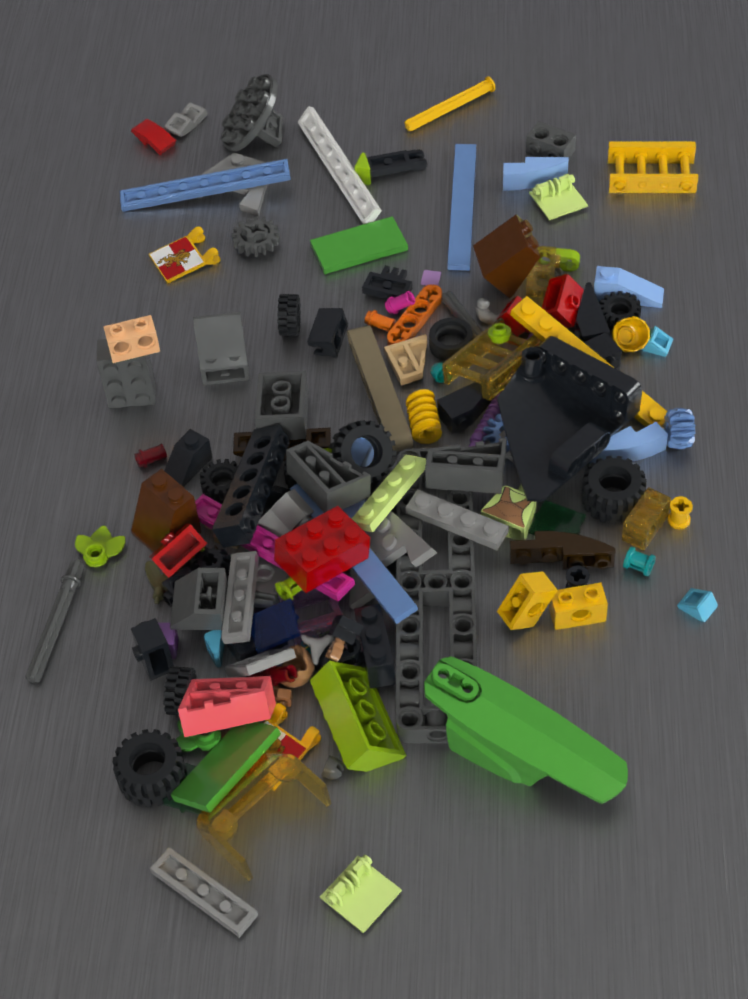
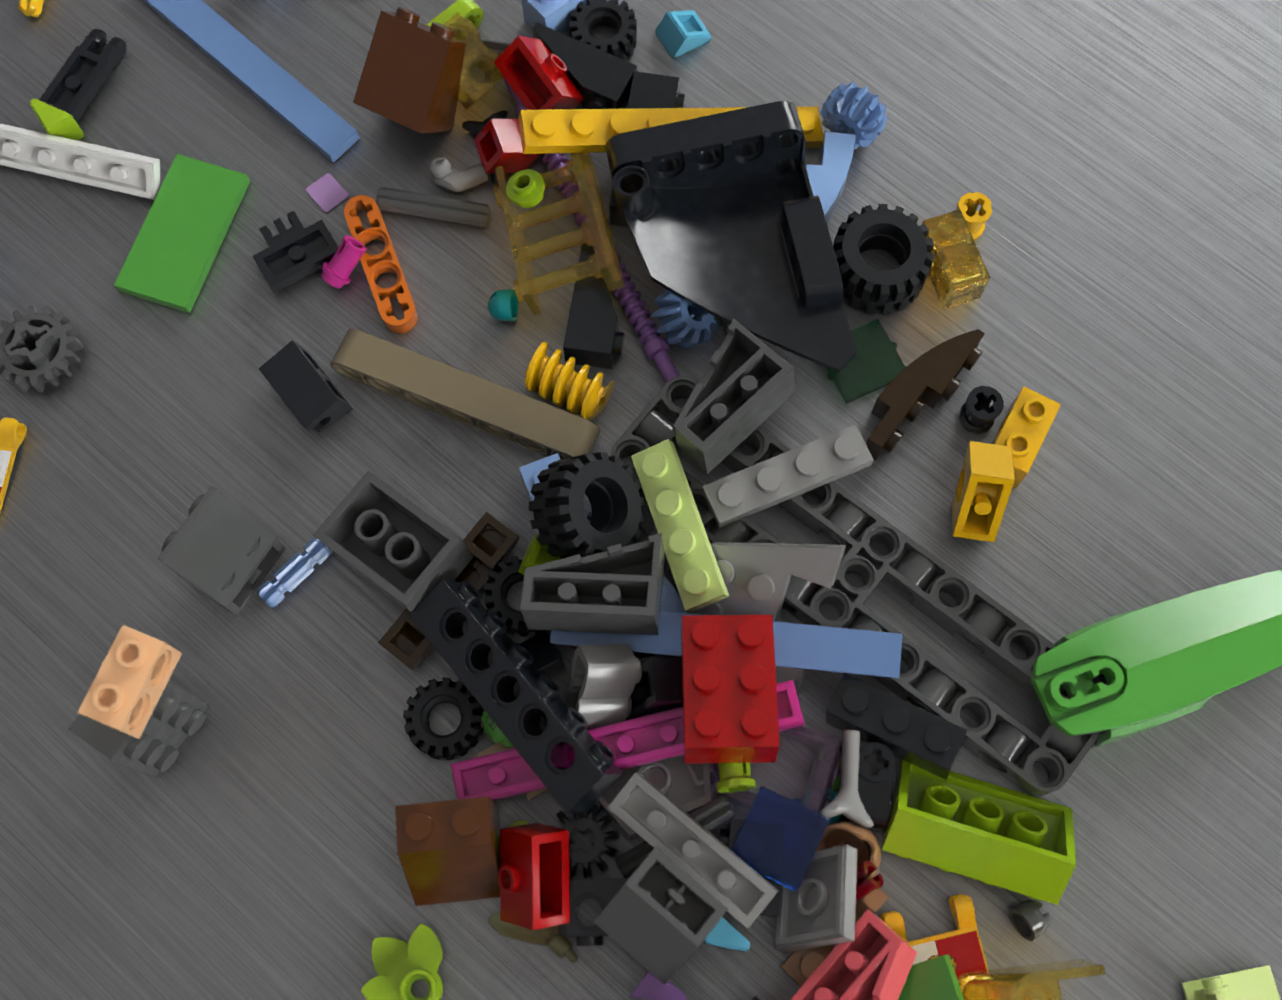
camera: 55 degrees left, 20 degrees up
dark red pin [134,443,167,468] -> none
black slope [164,429,213,487] -> none
black tyre [277,294,301,336] -> none
black piece [325,615,364,662] -> none
orange pin [364,310,395,332] -> none
tan wing [384,334,427,386] -> none
black tyre [429,318,473,362] -> none
torso [481,484,536,540] -> none
yellow hair [612,316,650,353] -> none
teal bush [623,546,656,577] -> none
medium azure slope [677,588,718,622] -> none
none -> medium blue axle [257,538,331,608]

